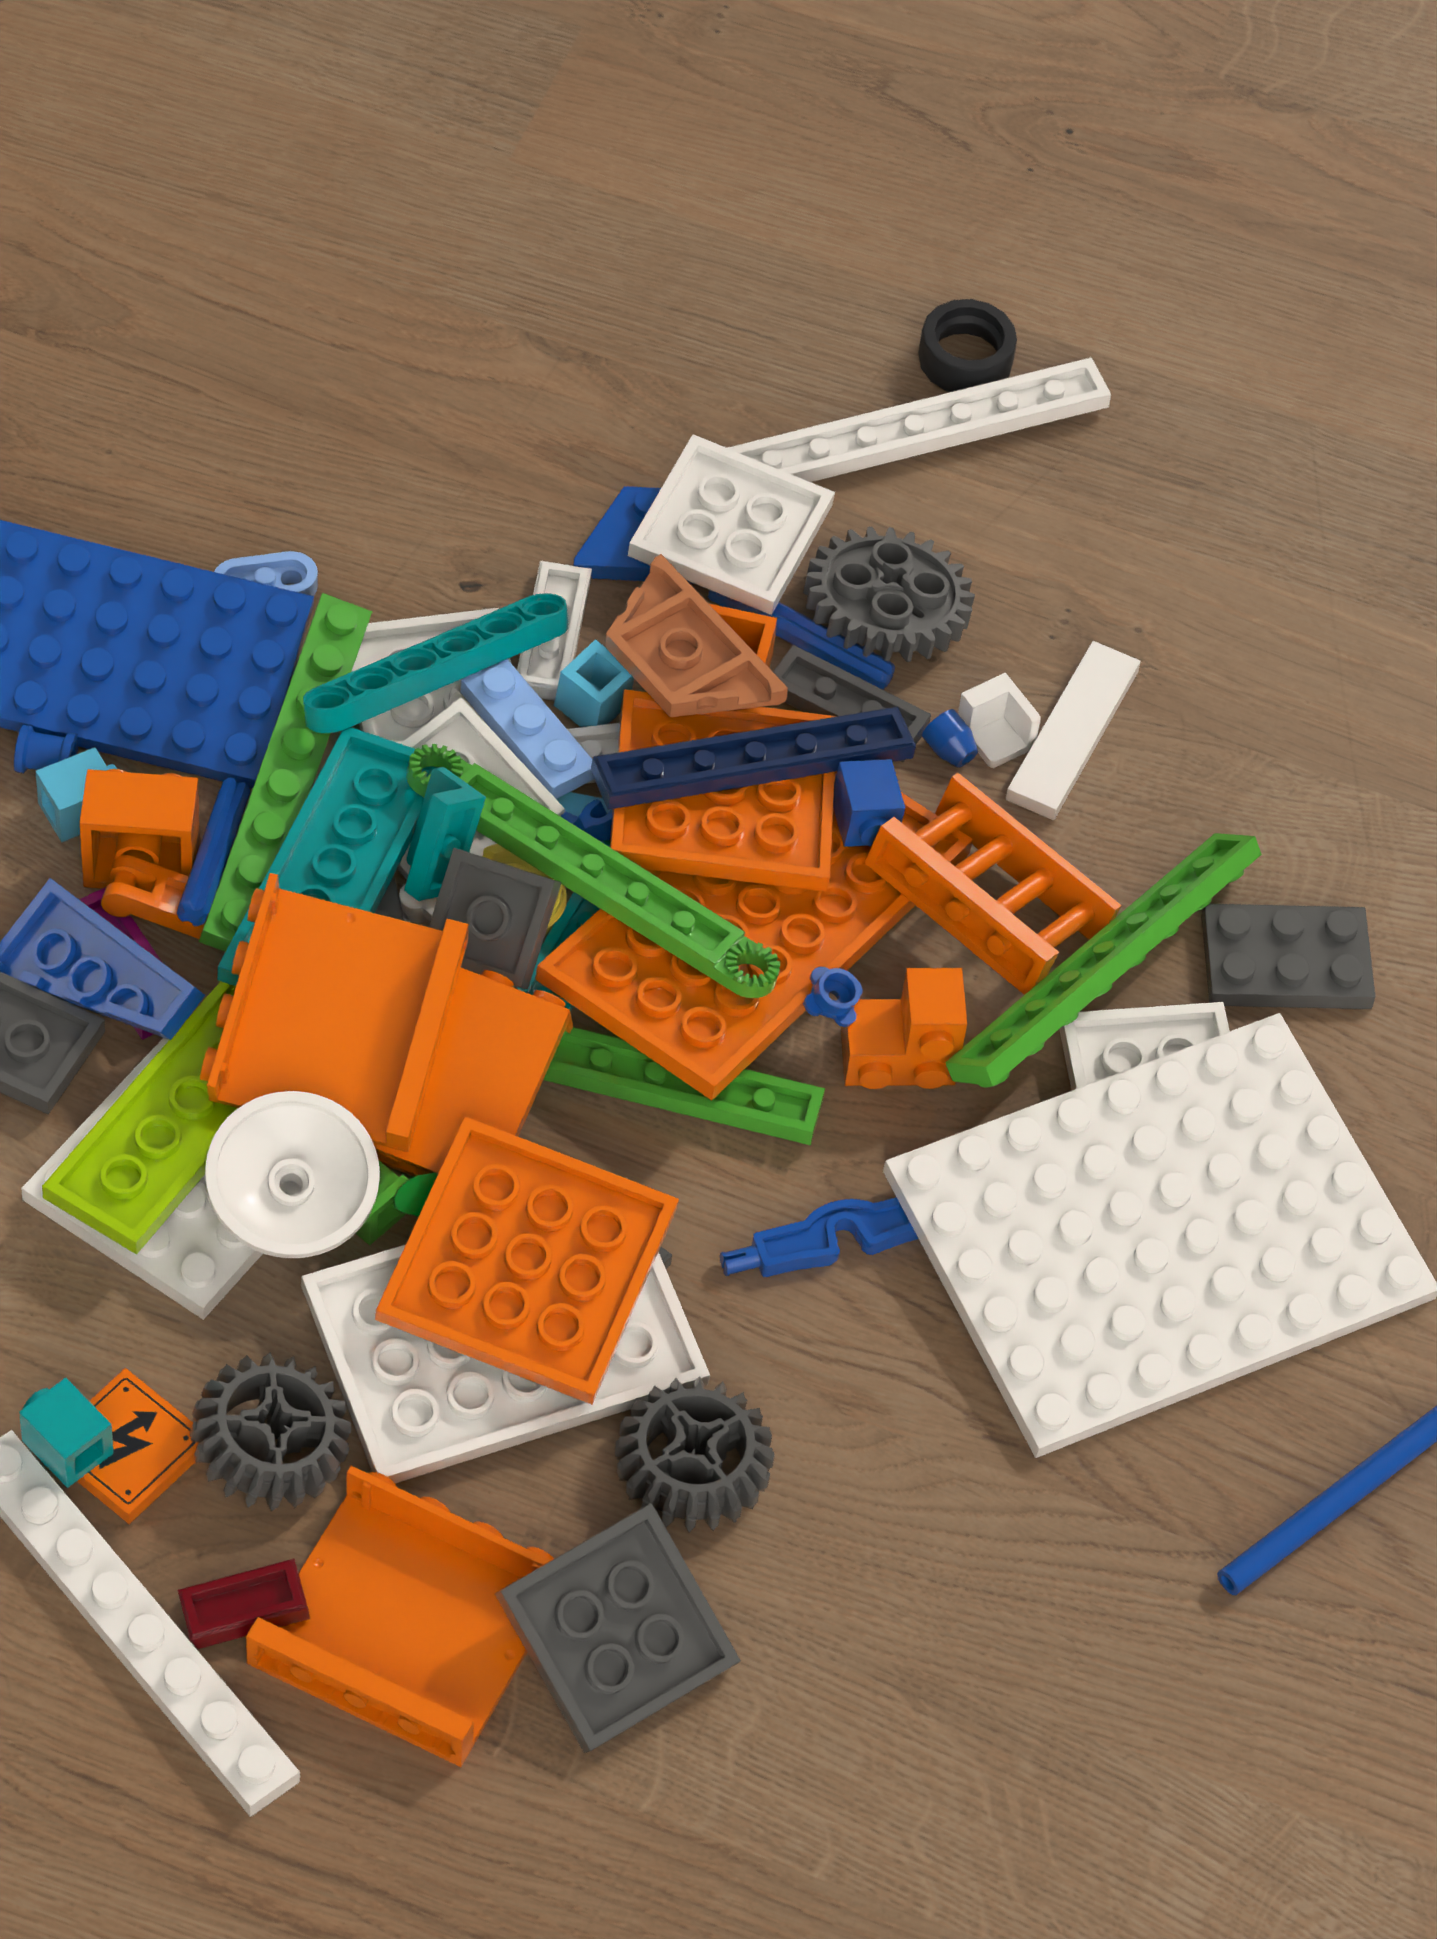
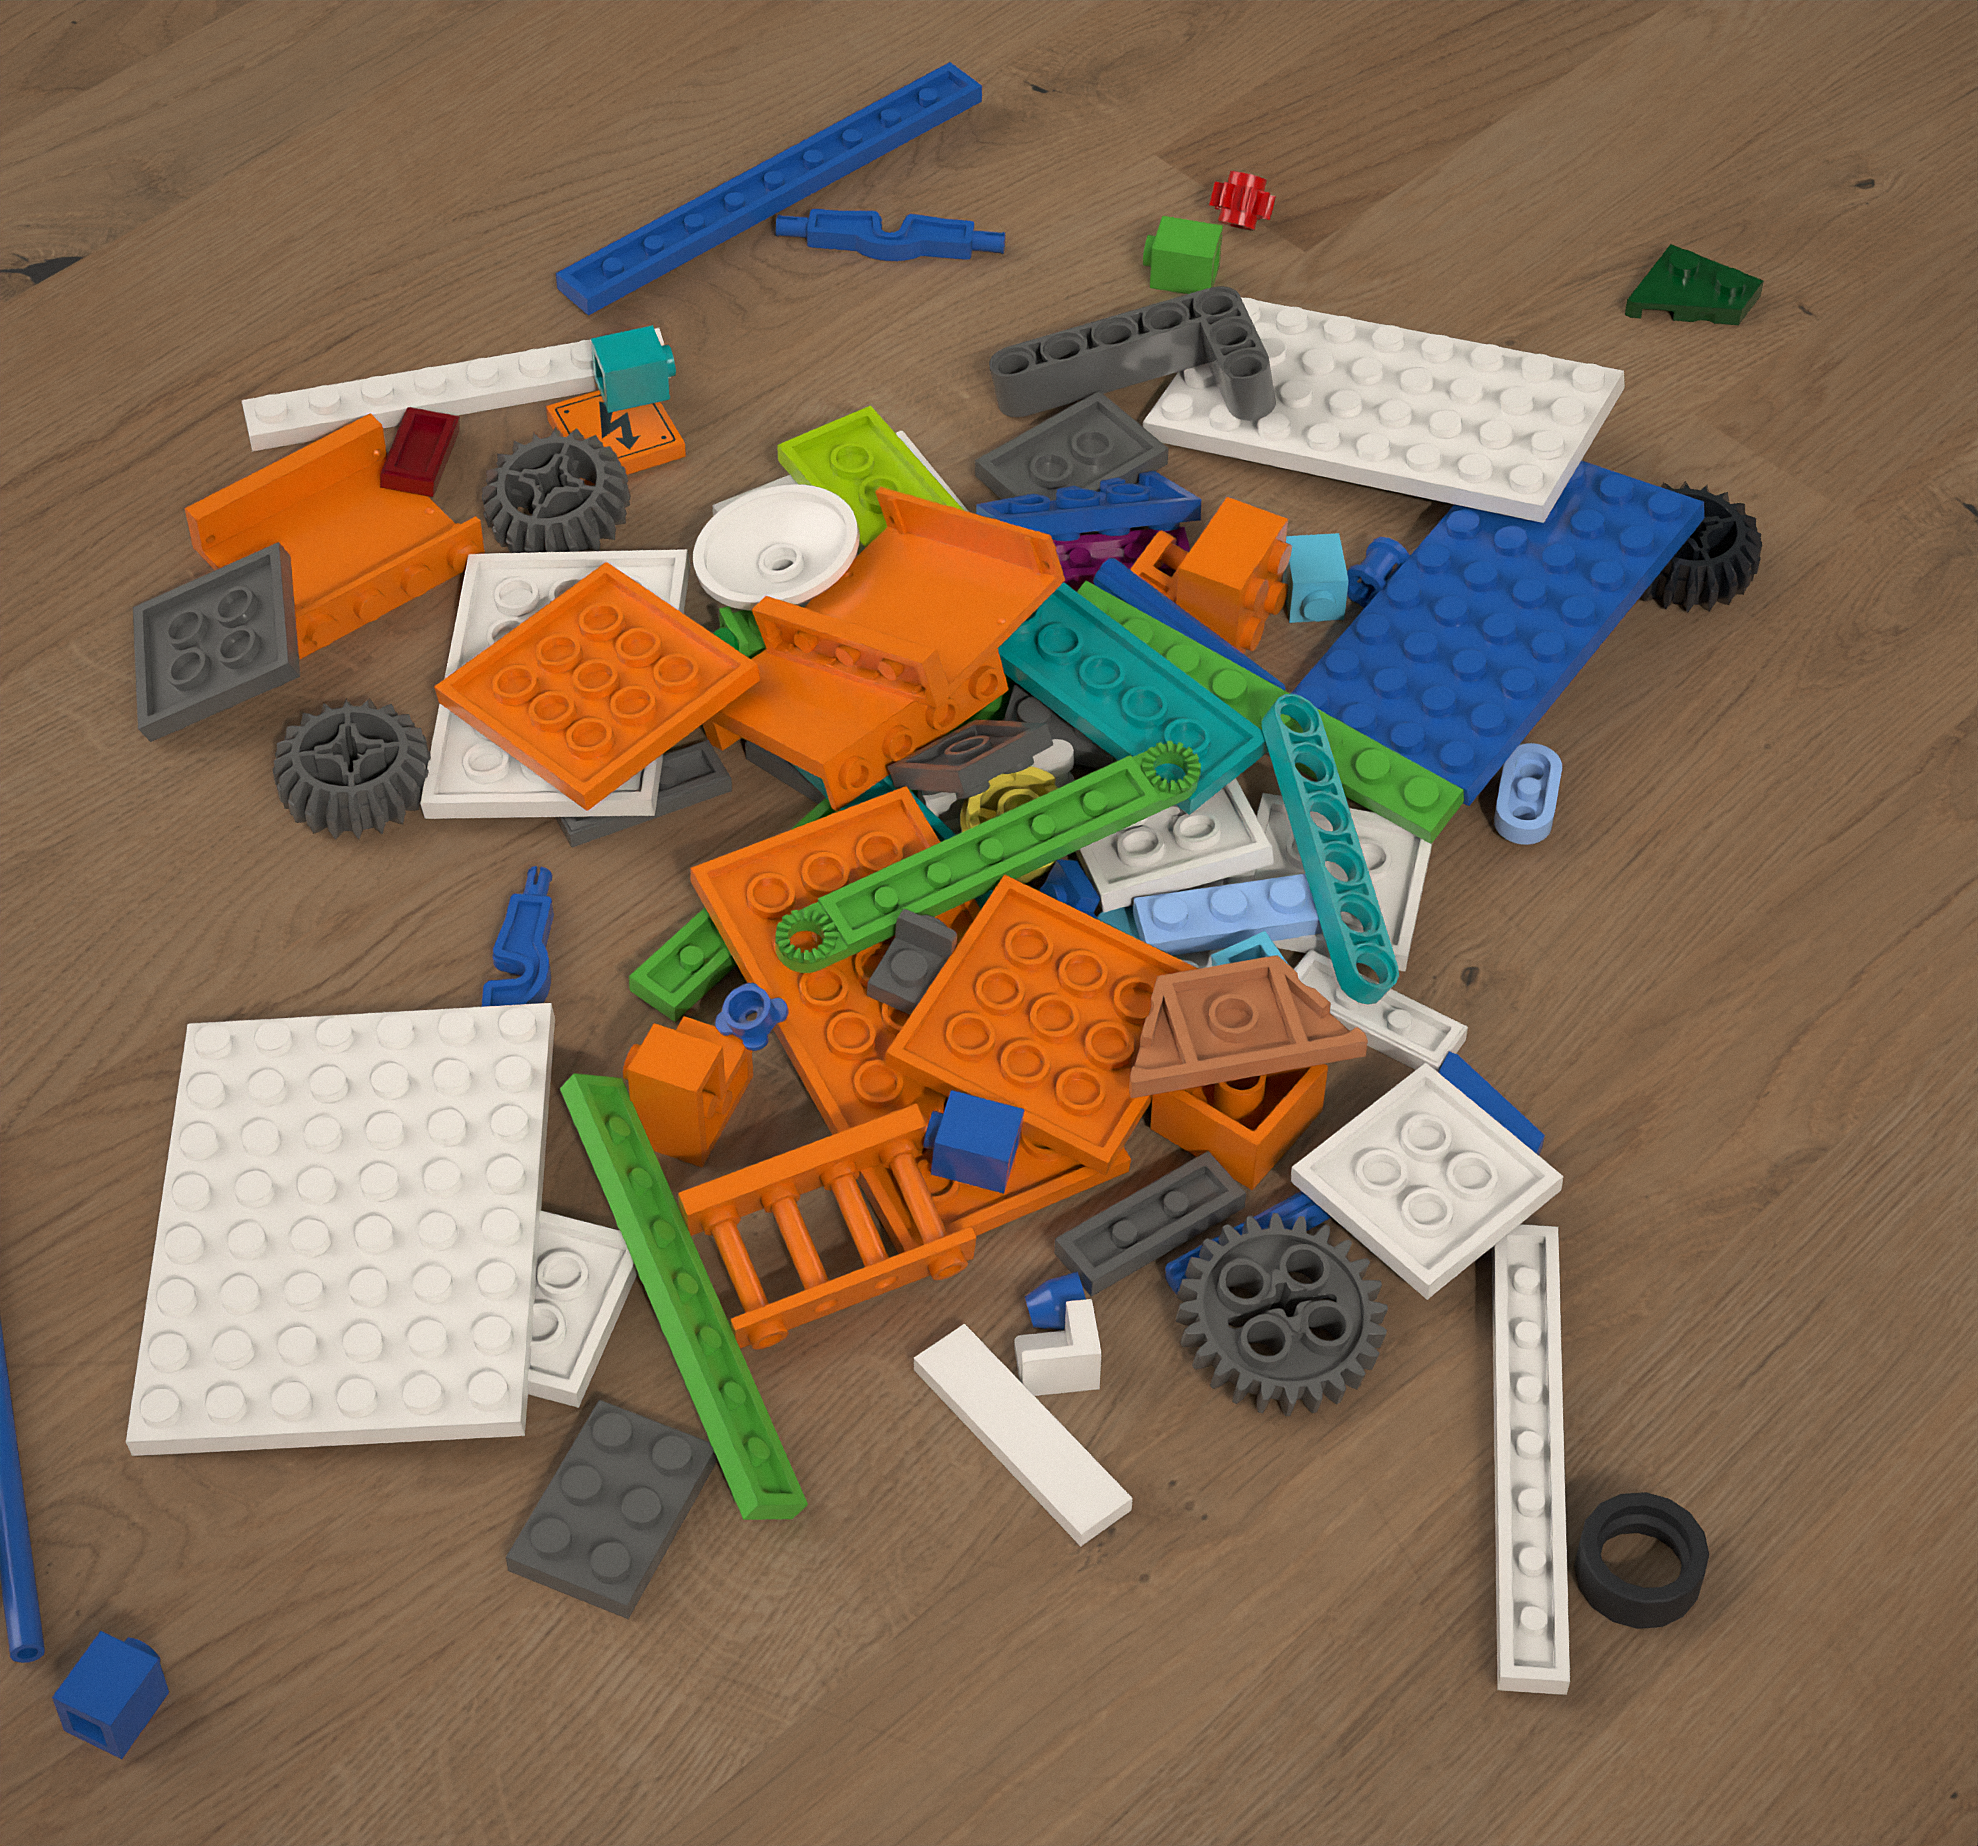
camera: 120 degrees right, 5 degrees down
teal panel [404,767,486,901] -> none
dark blue tile [591,707,916,810] -> none
none -> dark grey bracket [867,909,957,1015]

